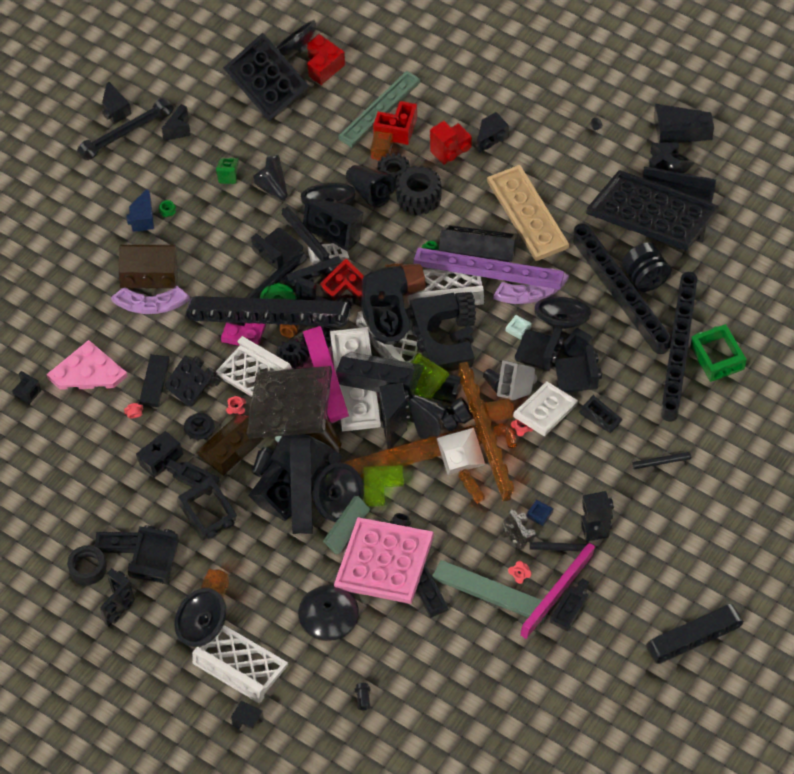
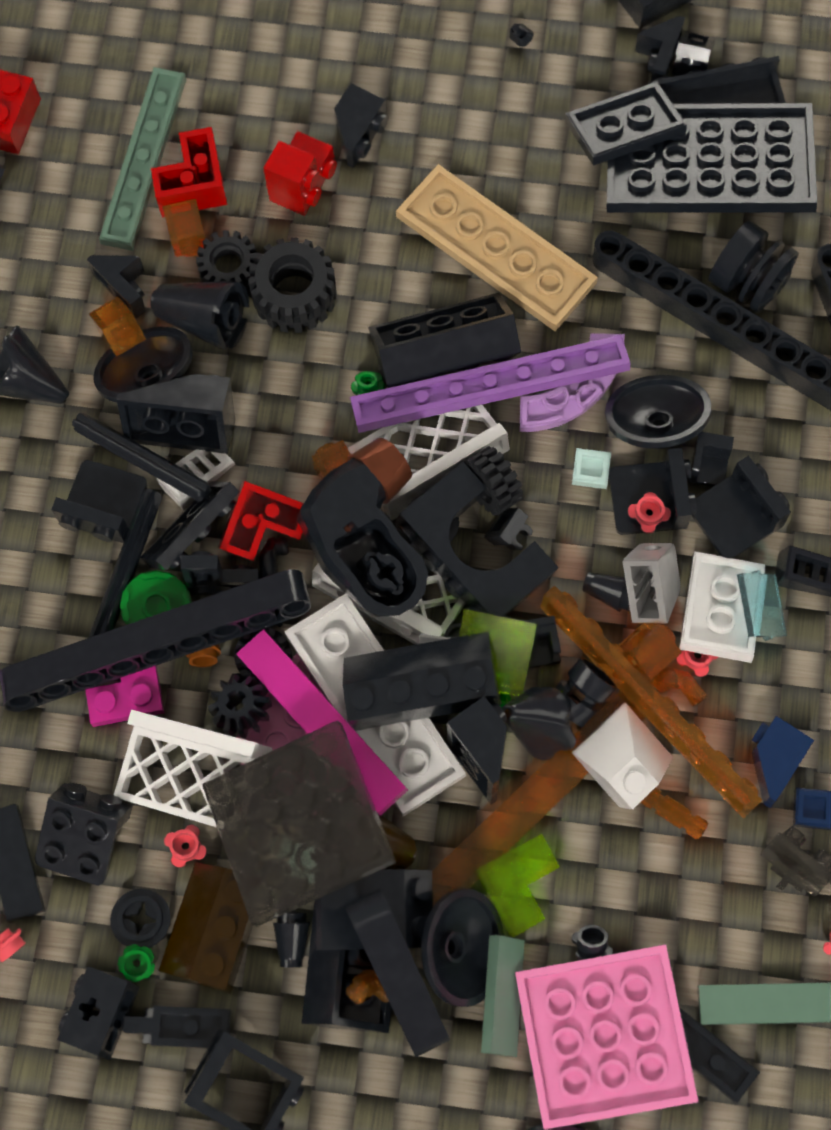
camera: 25 degrees left, 15 degrees up
none -> black slope [87,255,146,319]
none -> clear orange brick [89,297,146,357]
none -> green plate [117,944,155,982]
none -> clear orange arm [346,970,389,1004]
none -> black tile [565,82,686,166]
none -> coral plate [628,492,671,534]
none -> clear light blue piece [737,570,787,641]
none -> dark blue slope [751,716,814,808]

